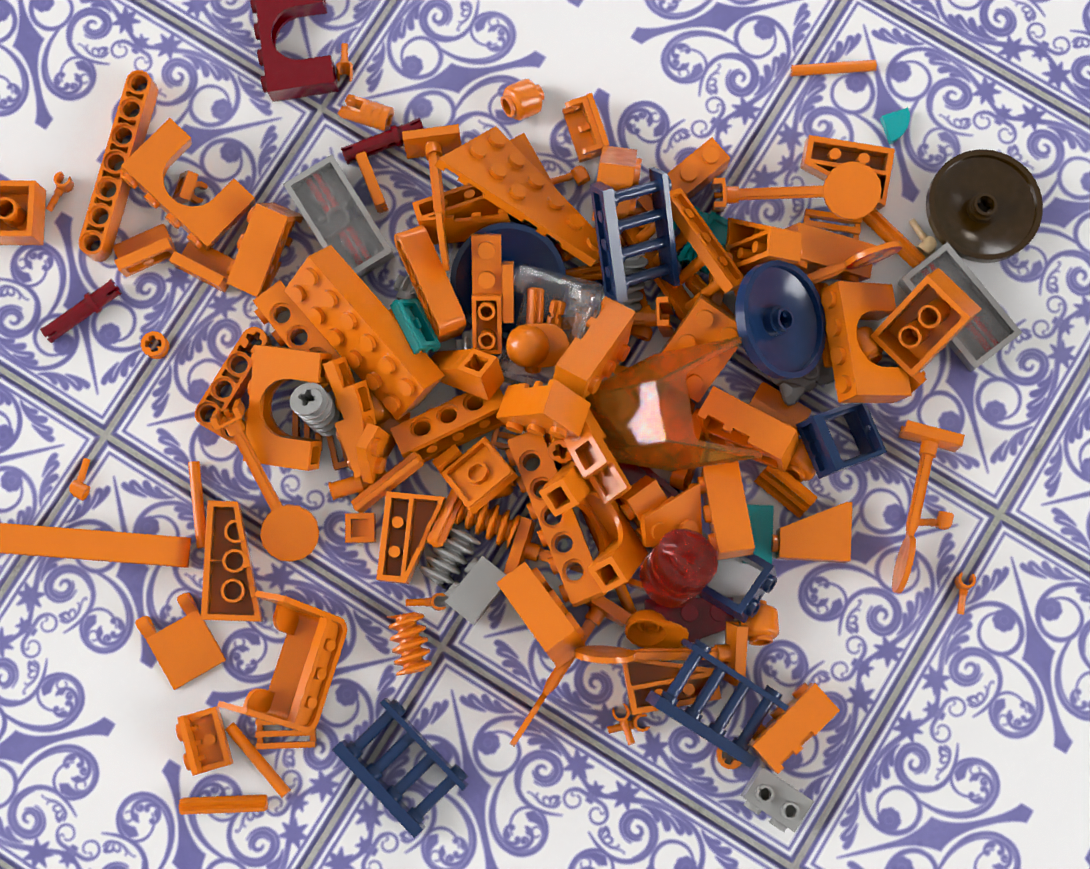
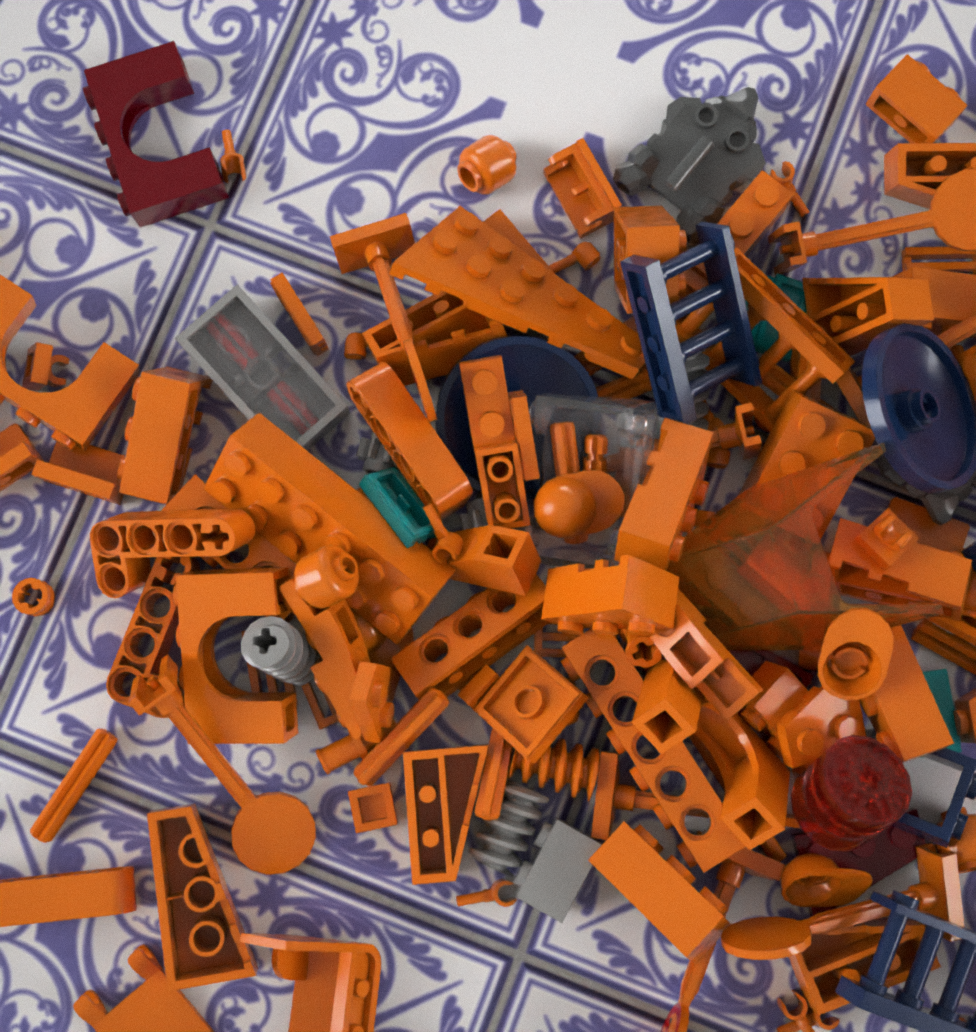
camera: 15 degrees left, 0 degrees up
orange bar [188,461,206,549] -> none
orange hinge [337,94,394,131] -> none
dark red pin [341,118,424,165] -> none
orange piece [387,612,432,676] -> none
orange bar [791,60,877,76] -> none
none -> orange axle [30,728,118,843]
none -> orange beam [90,509,255,598]
none -> orange head [294,545,359,609]
none -> orange hand [344,332,368,360]
none -> orange hand [423,503,464,564]
none -> dark grey shield [613,87,766,244]
none -> orange hand [770,161,810,218]
none -> orange cap [817,608,894,700]
none -> orange tile [854,508,920,571]
none -> orange brick [865,54,968,143]

